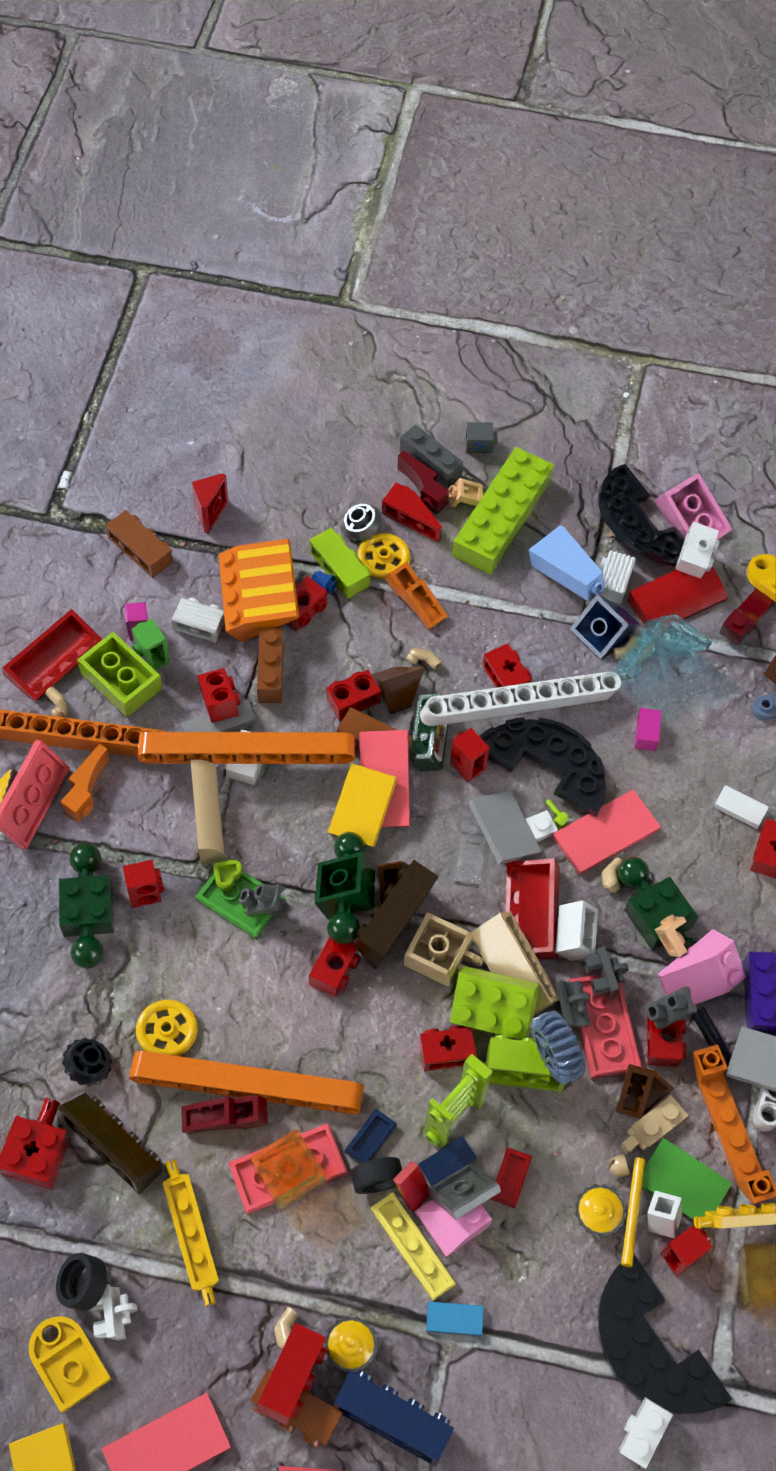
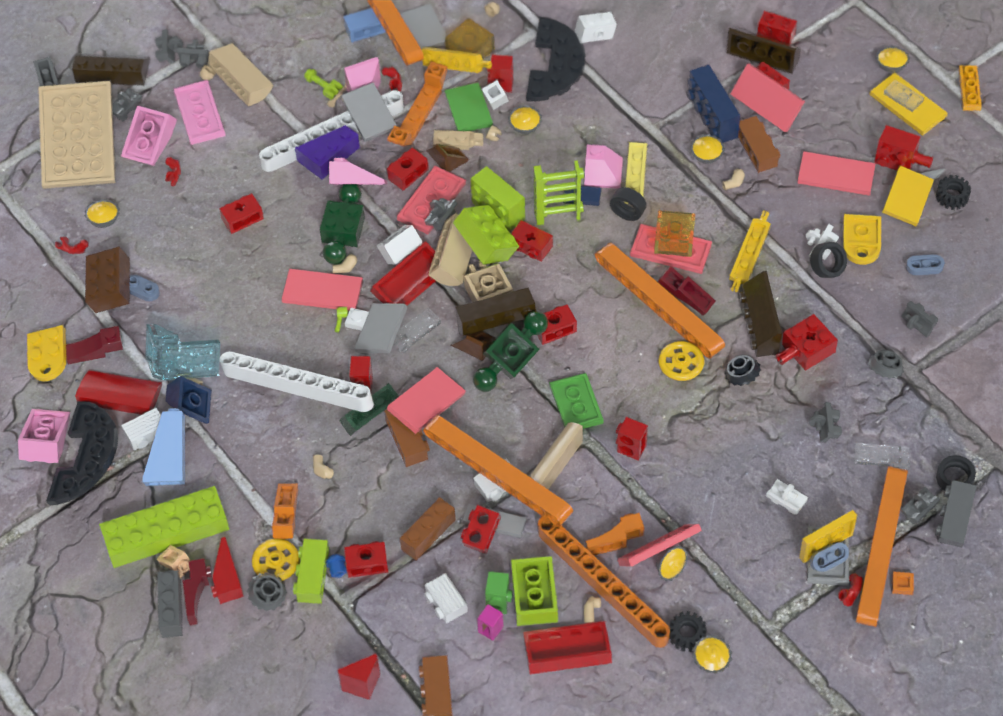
camera: 135 degrees left, 5 degrees down
dark green brick [59,843,114,969] -> none
lime tile [213,860,243,891] -> none
orange slope [218,539,299,642] -> none
dark grey hips [239,884,285,917] -> none
red brick [256,1323,328,1426] -> none
red brick [326,669,381,721] -> none
yellow tile [328,763,398,847] -> none
dark blue tile [344,1108,397,1164] -> none
reddish brown slope [372,667,425,714] -> none
red tile [393,1161,429,1212] -> none
dark azure tile [426,1301,483,1336] -> none
flat silver tile [427,1162,501,1220] -> none
dark grey brick [465,422,497,453] -> none
black plate [479,717,606,817] -> none
red brick [482,644,532,688] -> none
red tile [490,1147,532,1209] -> none
sand blue gear [531,1011,585,1084] -> none
dark grey hips [583,946,629,999] -> none
yellow bar [621,1157,645,1267] -> none
dark pink piece [634,708,661,751] -> none
dark grey hips [646,986,697,1029] -> none
light nougat bracket [655,915,687,957] -> none
white brick [675,522,720,579] -> none
black axle [692,1007,732,1079] -> none
white tile [714,785,769,829] -> none

